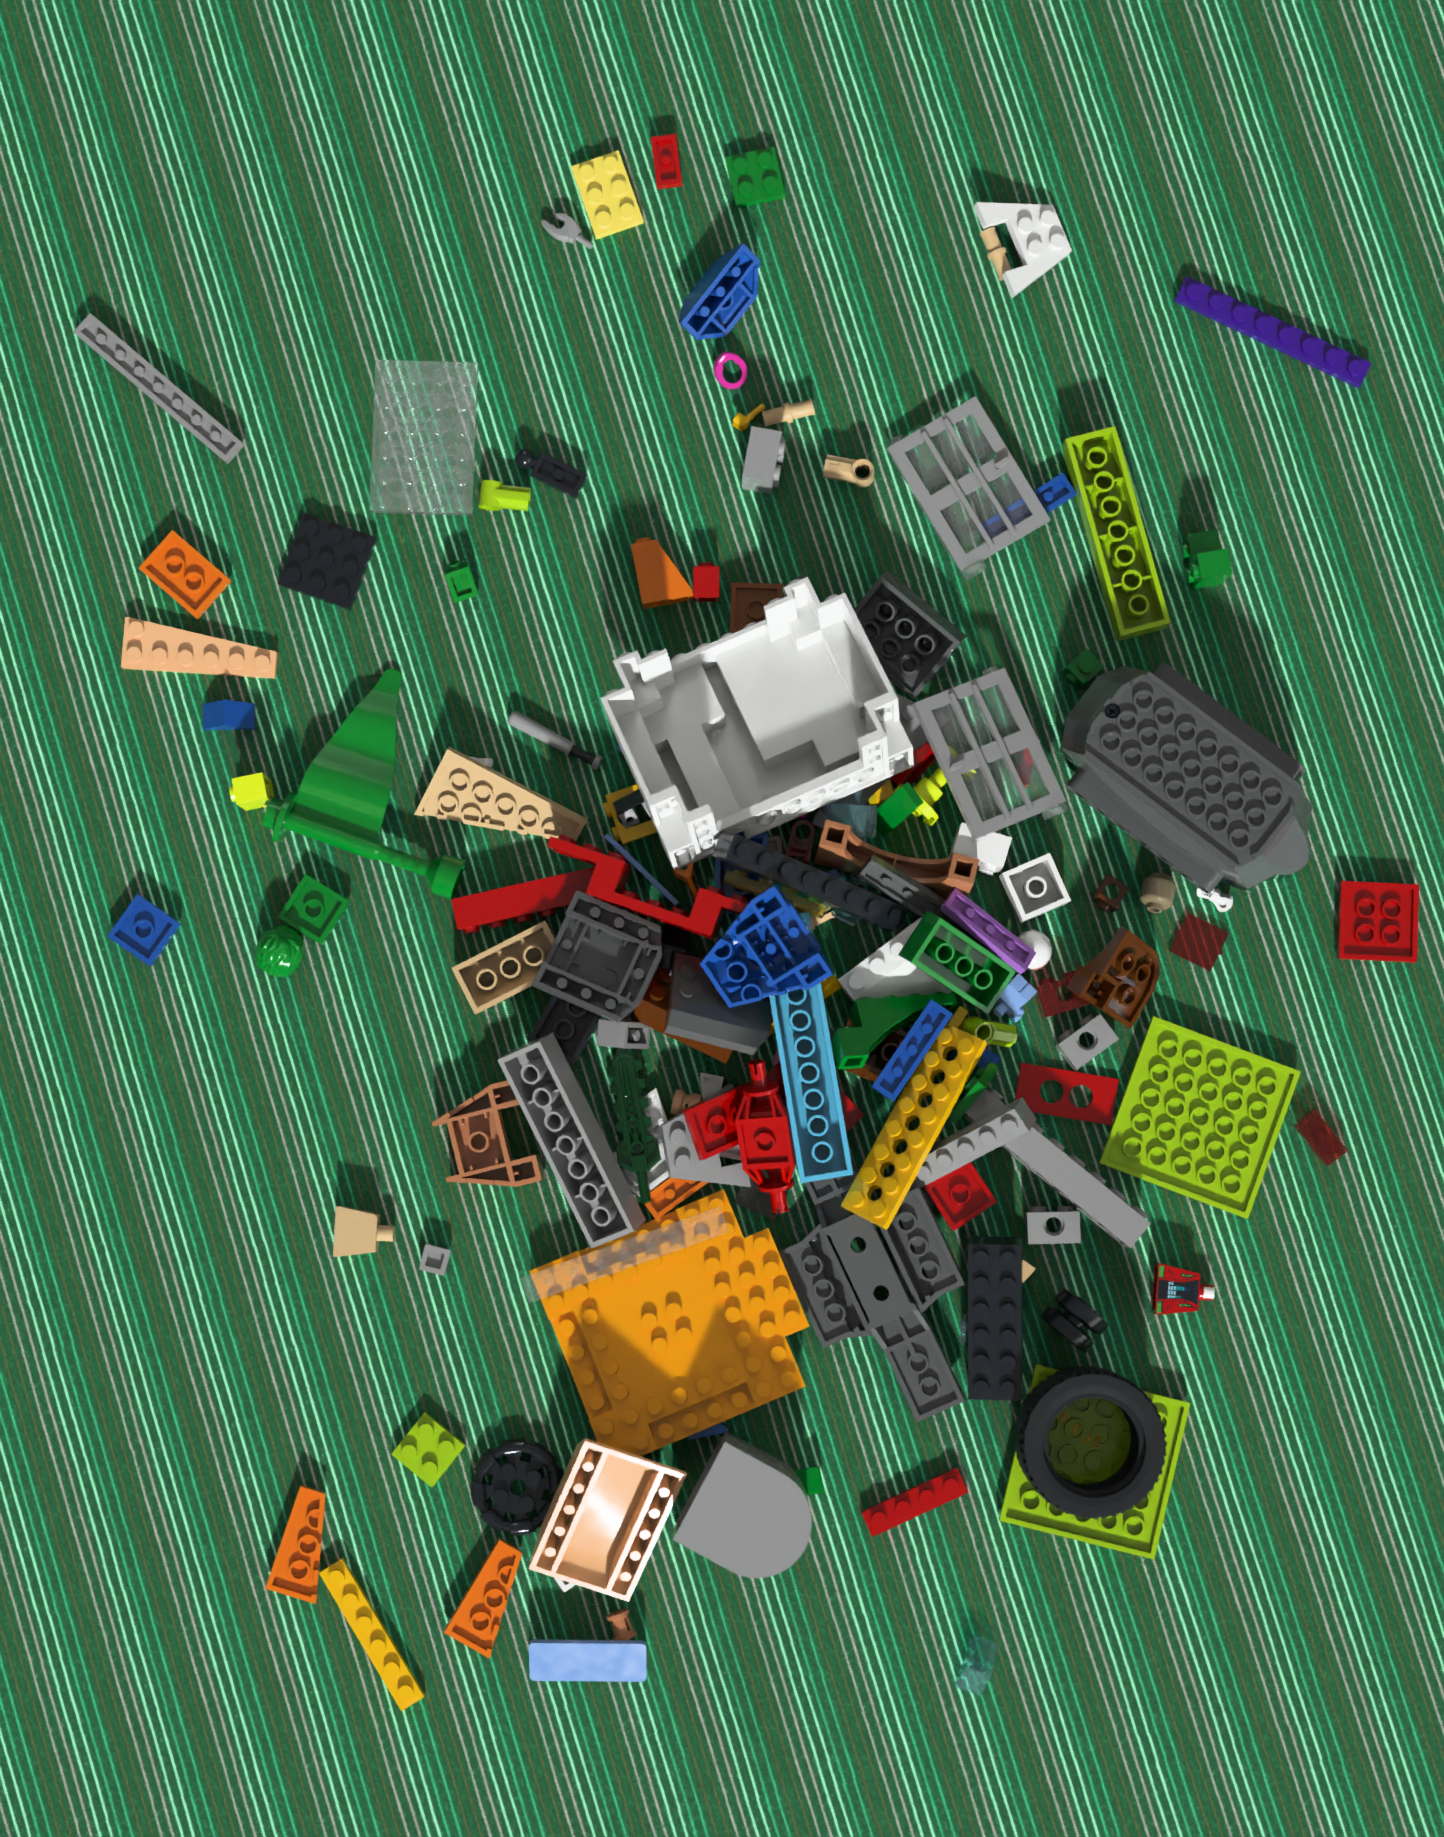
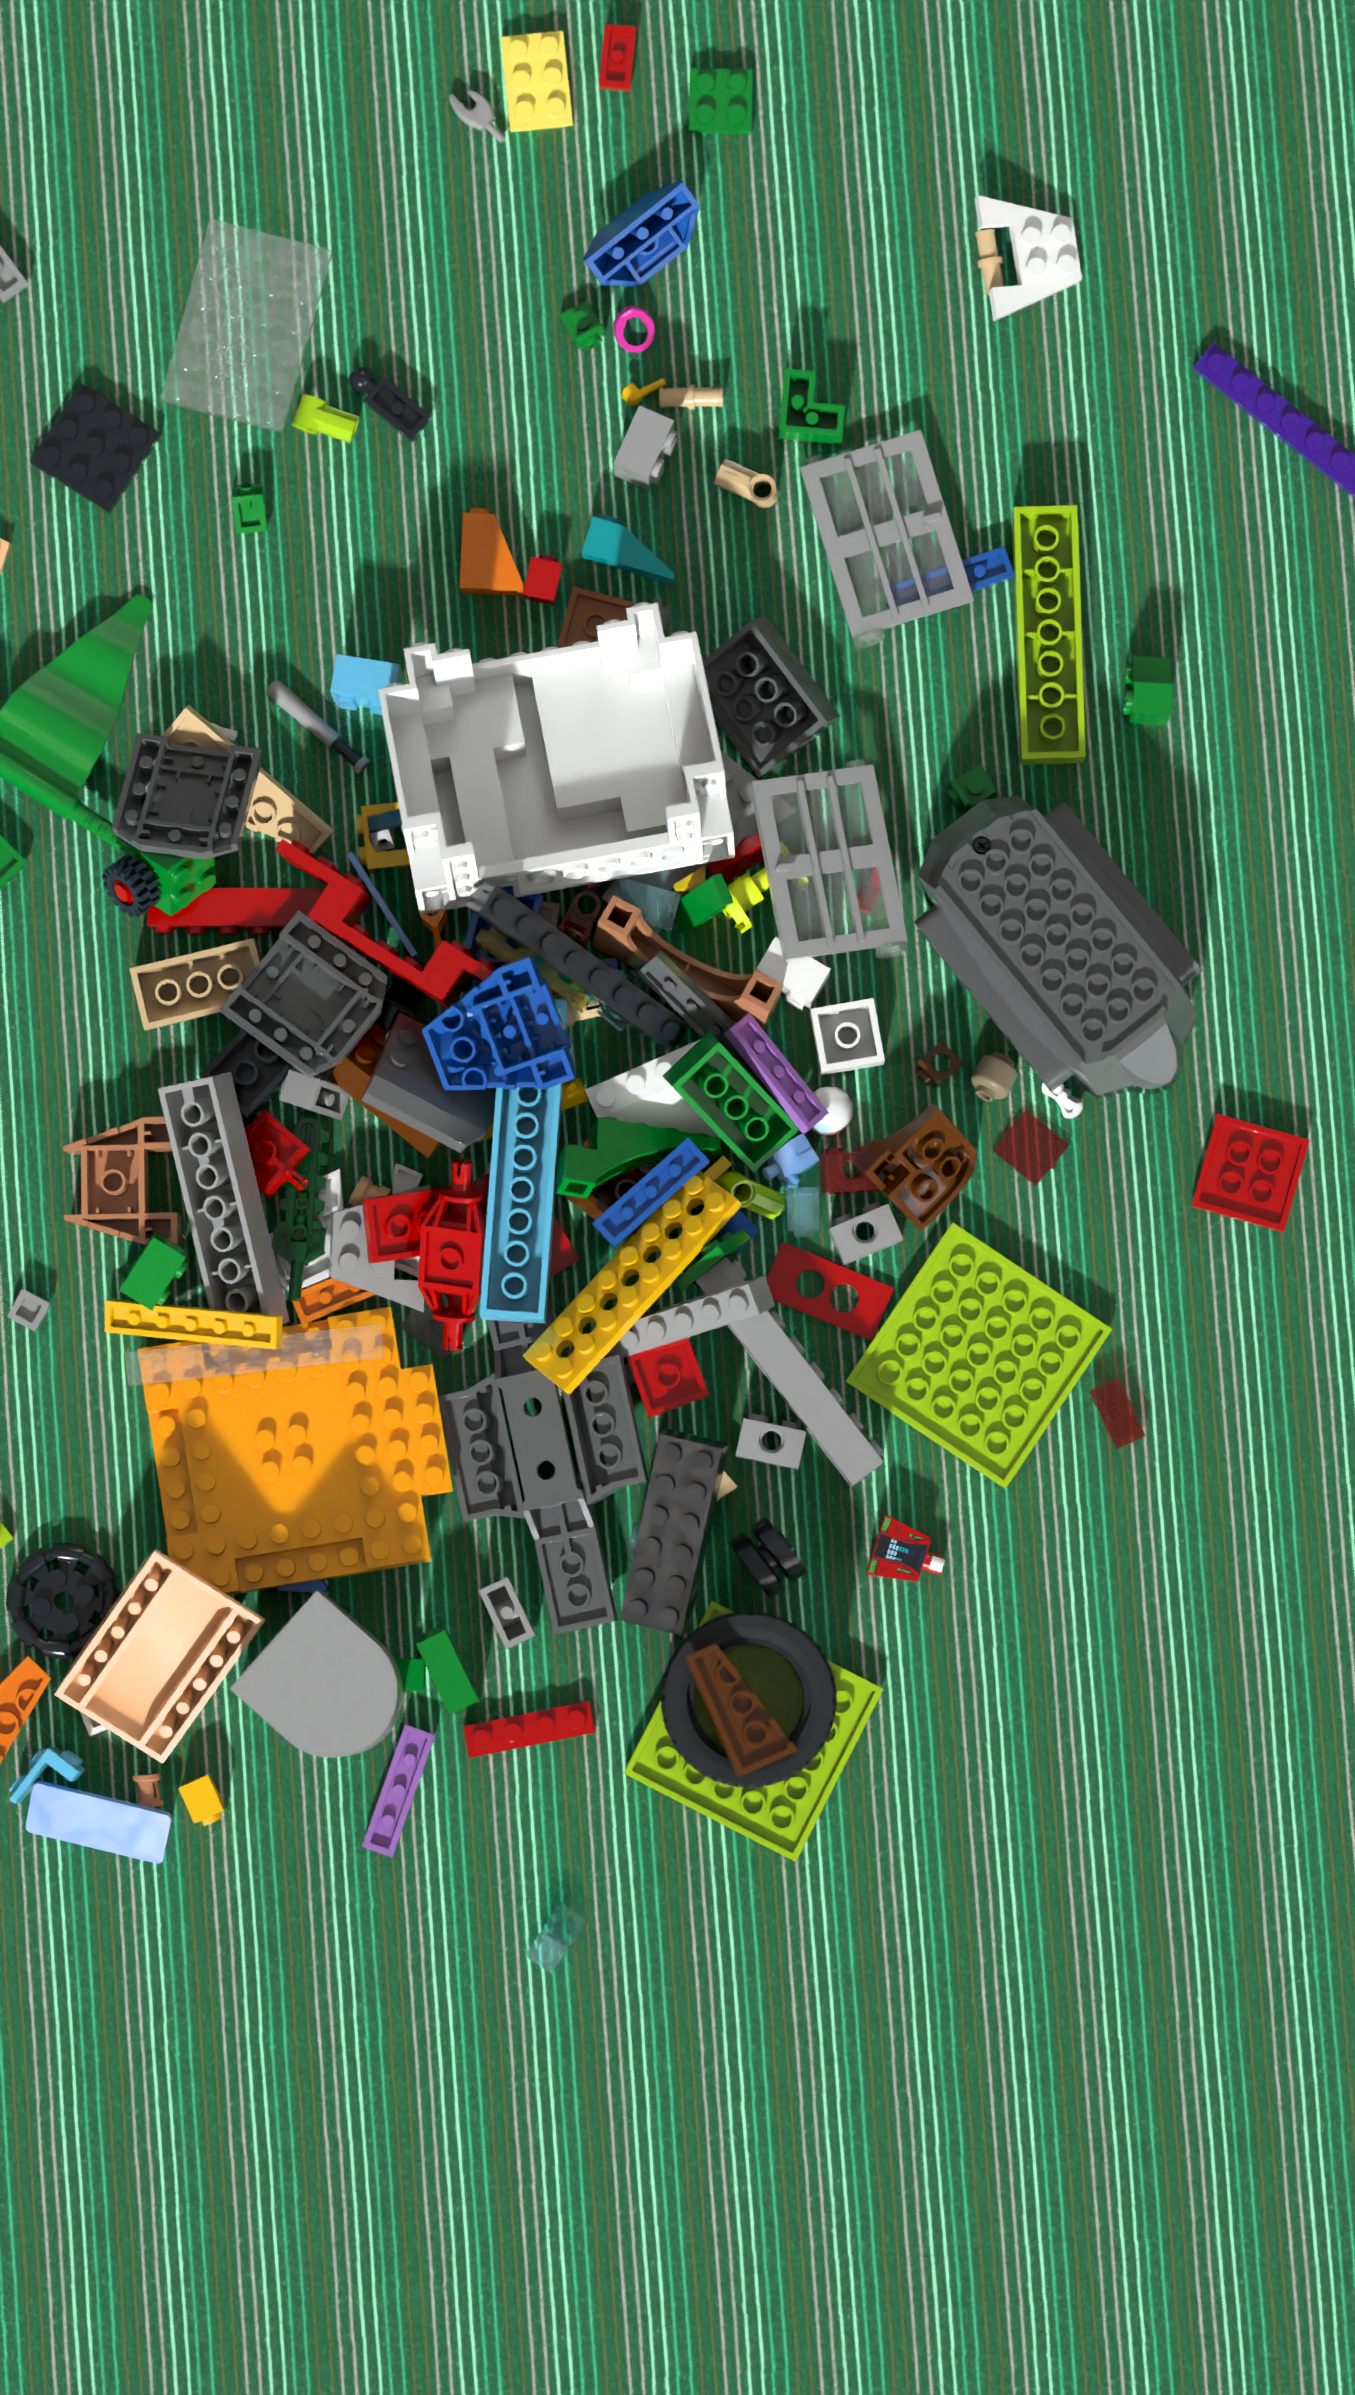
camera: 15 degrees right, 0 degrees up
none -> medium azure bracket [9,1747,86,1804]
none -> brick [102,851,224,917]
none -> yellow plate [105,1299,283,1349]
none -> dark grey wedge [112,733,263,860]
none -> green brick [119,1231,189,1311]
none -> yellow brick [179,1774,226,1826]
none -> red plate [244,1109,311,1198]
none -> medium azure brick [330,654,403,715]
none -> medium lavender plate [362,1724,436,1857]
none -> green brick [416,1627,481,1715]
none -> light grey brick [478,1577,536,1649]
none -> green bracket [560,300,605,350]
none -> teal slope [582,515,675,585]
none -> reddish brown wing [684,1643,798,1778]
none -> green brick [779,369,845,444]
none -> clear light blue slope [786,1187,820,1237]

